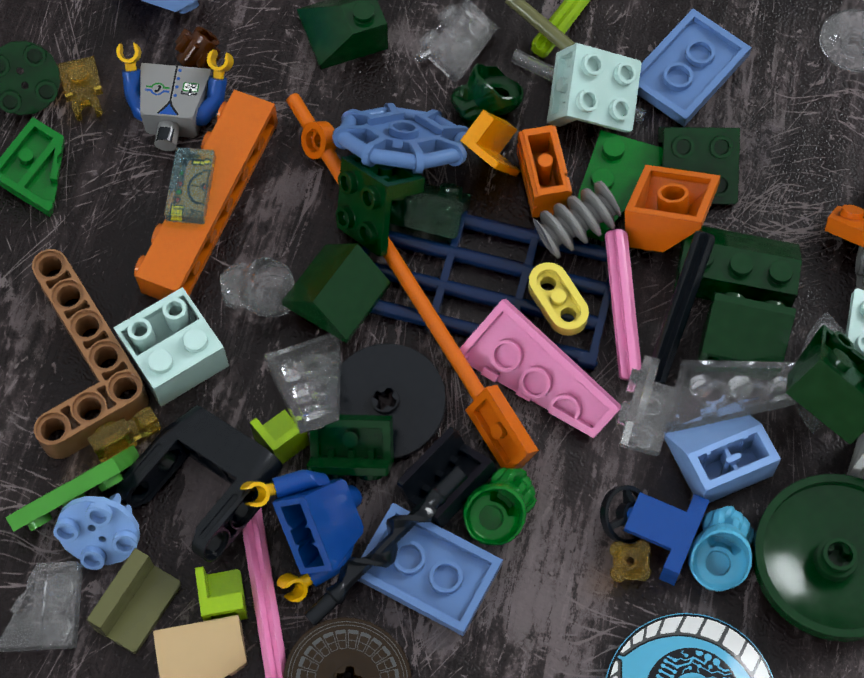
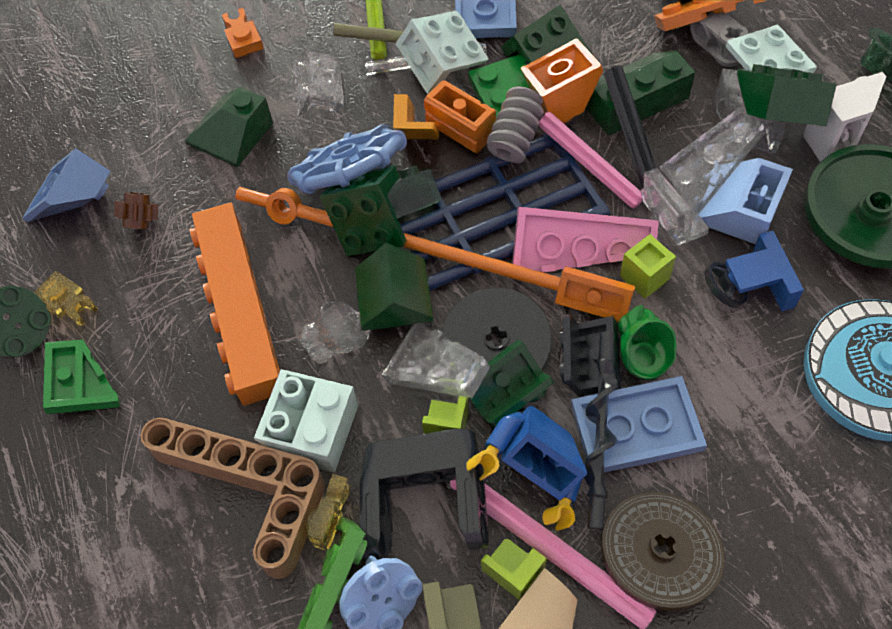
camera: 35 degrees left, 5 degrees down
torso [116,43,234,151] -> none
clear light blue tile [164,147,216,224] -> none
dark green hair [450,63,524,126] -> none
light yellow plate [528,262,589,336] -> none
clear yellow plate [609,540,651,582] -> none
medium azure hair [688,506,754,592] -> none
dark green slope [696,292,796,384] -> none
none -> lime panel [620,234,676,299]

